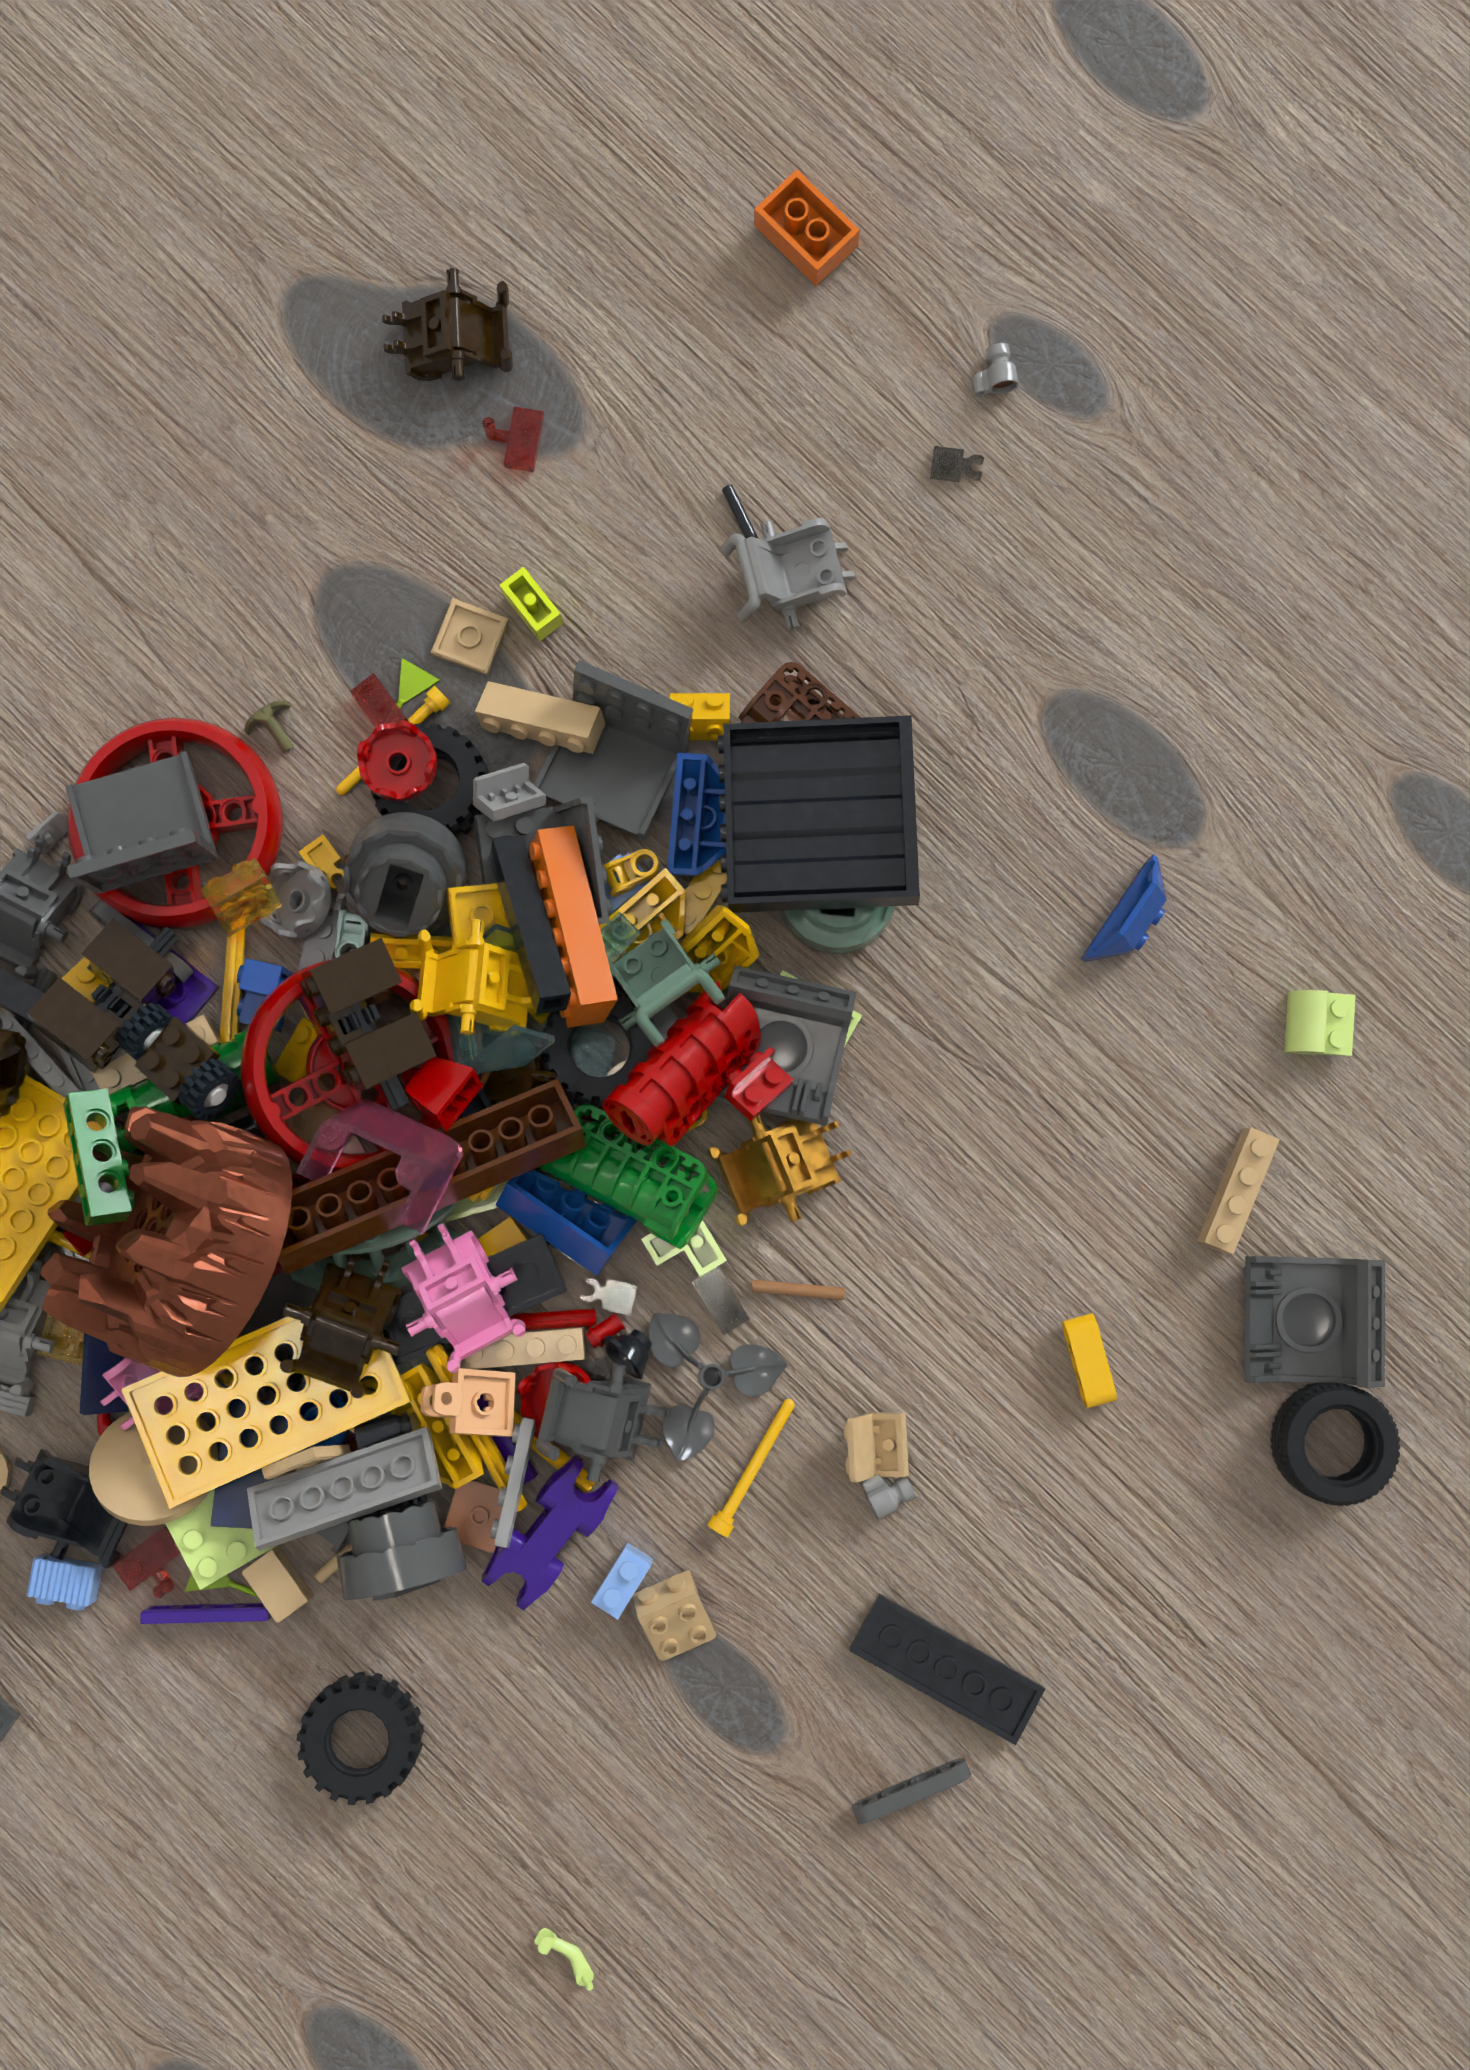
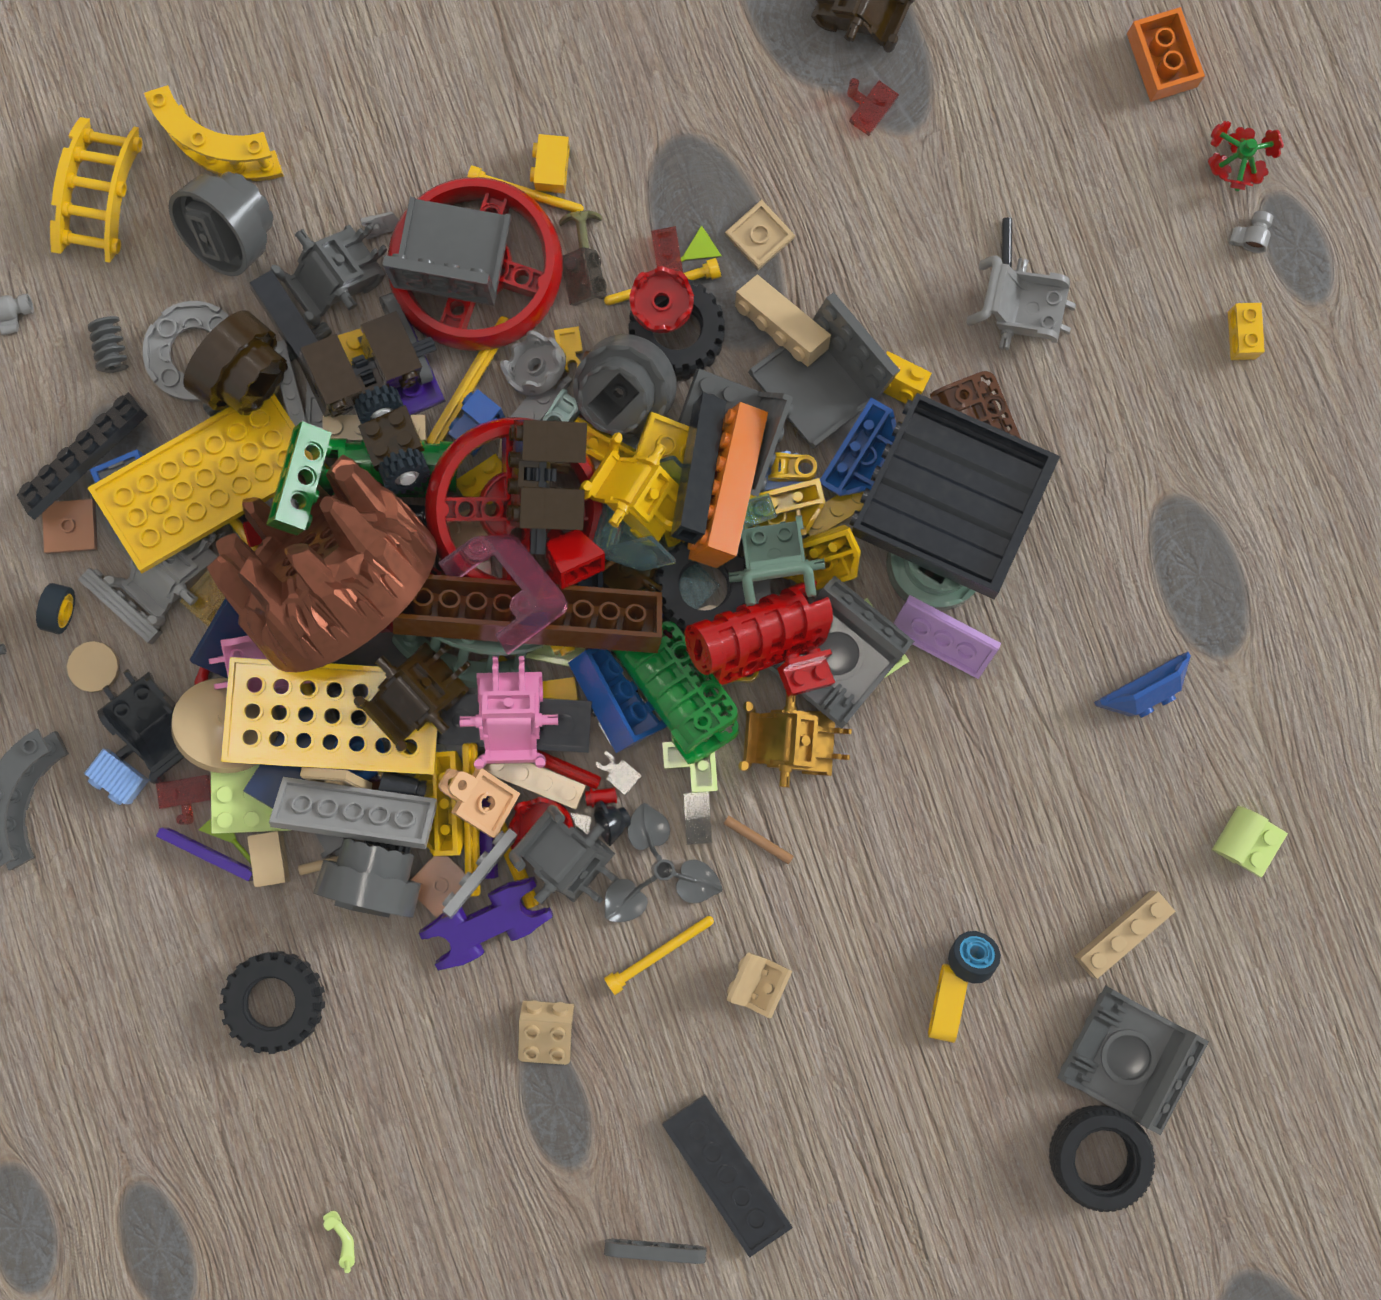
camera: 25 degrees right, 0 degrees up
clear yellow plate [200,858,282,937] -> none
light grey bracket [473,763,546,822] -> none
neon yellow brick [500,567,563,642] -> none
light blue brick [591,1542,653,1620] -> none
light grey piece [861,1474,916,1520] -> none
clear smoke plate [930,446,984,482] -> none
none -> yellow piece [467,165,584,212]
none -> yellow brick [530,134,570,194]
none -> clear smoke bracket [563,247,607,306]
none -> lavender tile [893,595,1001,679]
none -> wheel [948,931,1001,984]
none -> red plant [1208,121,1284,191]
none -> yellow brick [1228,303,1265,360]

